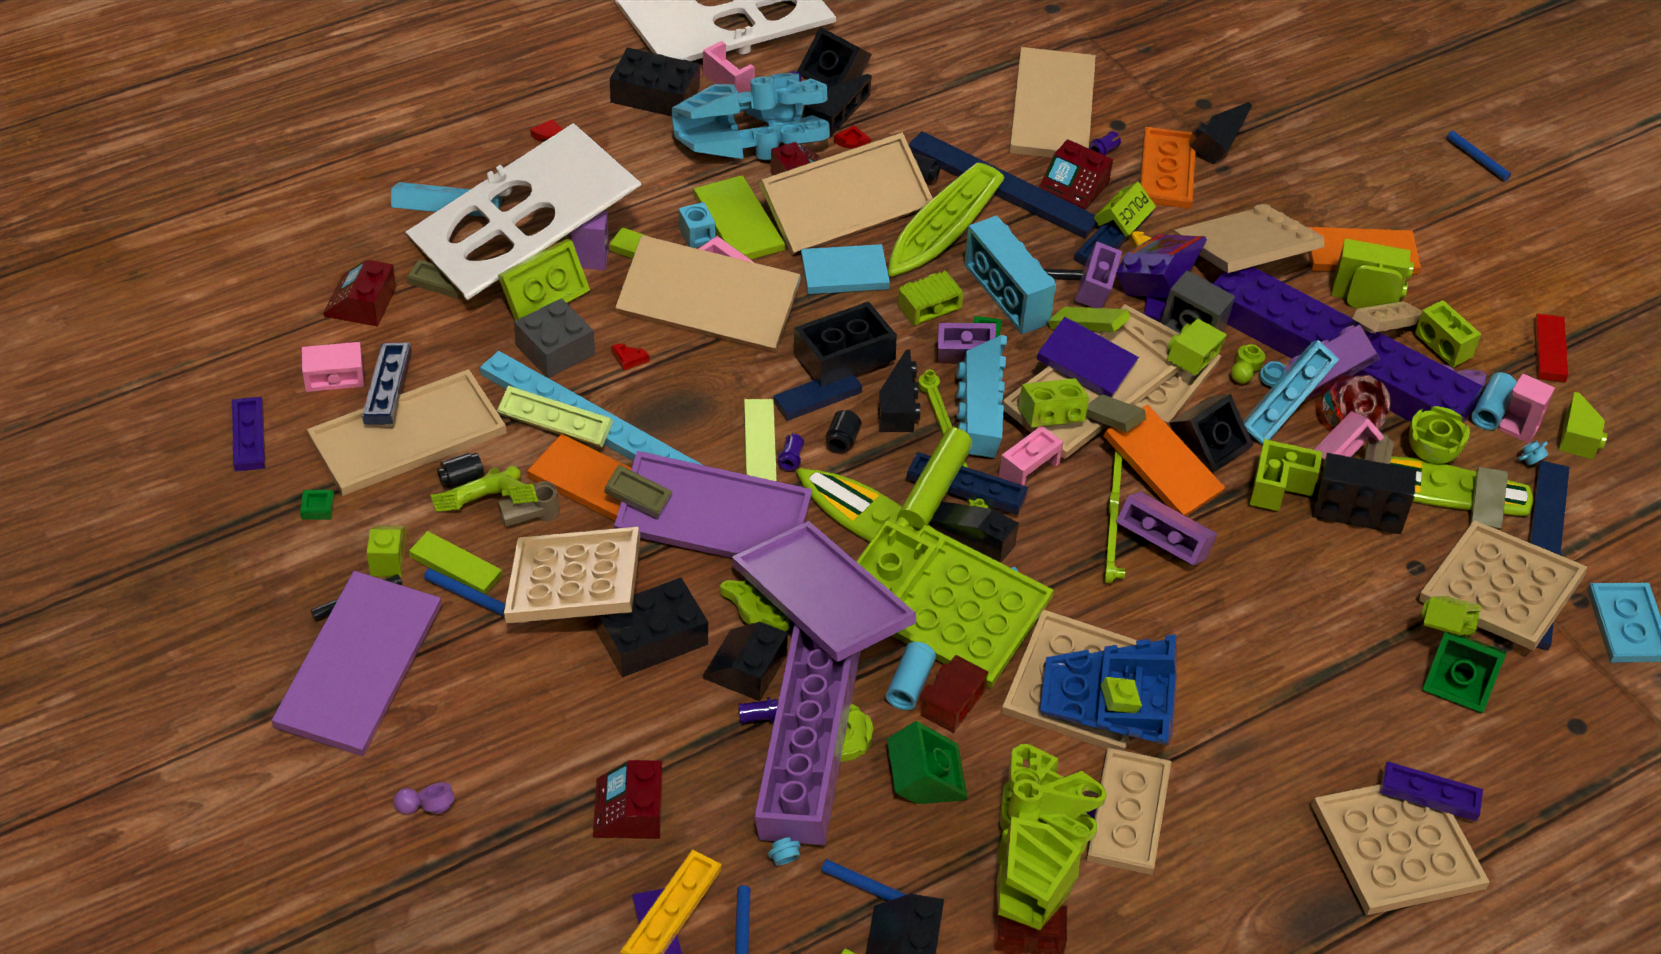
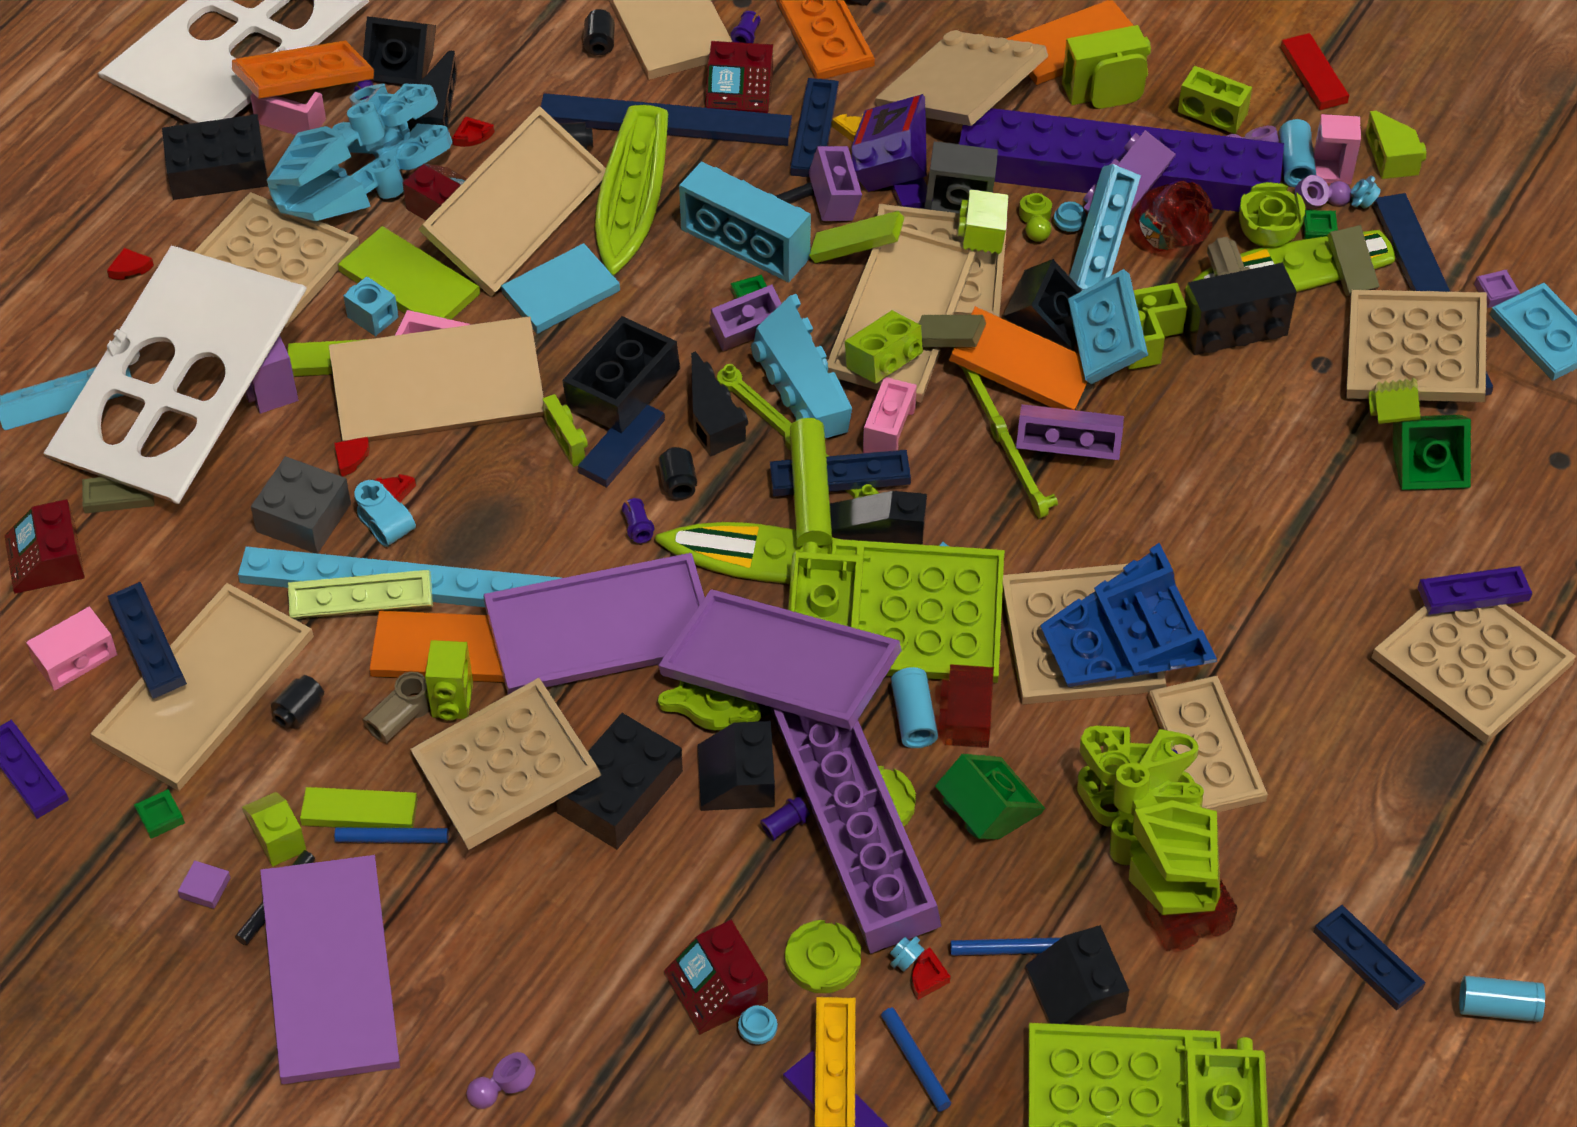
camera: 25 degrees left, 5 degrees up
lime piece [430,466,538,512] -> none
lime plate [498,239,590,321] -> none
olive tile [604,465,672,519] -> none
yellowish green tile [744,399,777,481] -> none
lime brick [898,270,964,326] -> none
dark purple tile [1036,316,1139,398] -> none
lime panel [1093,181,1156,237] -> none
lime plate [1101,677,1142,713] -> none
bright pink panel [1314,411,1384,466] -> none
tan plate [1352,301,1422,333] -> none
none -> medium lavender tile [178,860,231,909]
none -> tan plate [194,192,359,328]
none -> orange tile [232,40,374,99]
none -> red tile [334,436,370,477]
none -> medium azure piece [354,480,416,547]
none -> lime brick [425,640,473,720]
none -> lime plate [542,394,588,467]
none -> black brick [583,9,615,55]
none -> medium azure plate [738,1005,777,1044]
none -> lime tile [785,920,861,993]
none -> red tile [912,947,951,1000]
none -> medium azure tile [1068,269,1148,384]
none -> medium lavender plate [1295,175,1352,210]
none -> green tile [1303,210,1338,239]
none -> medium lavender tile [1474,270,1520,308]

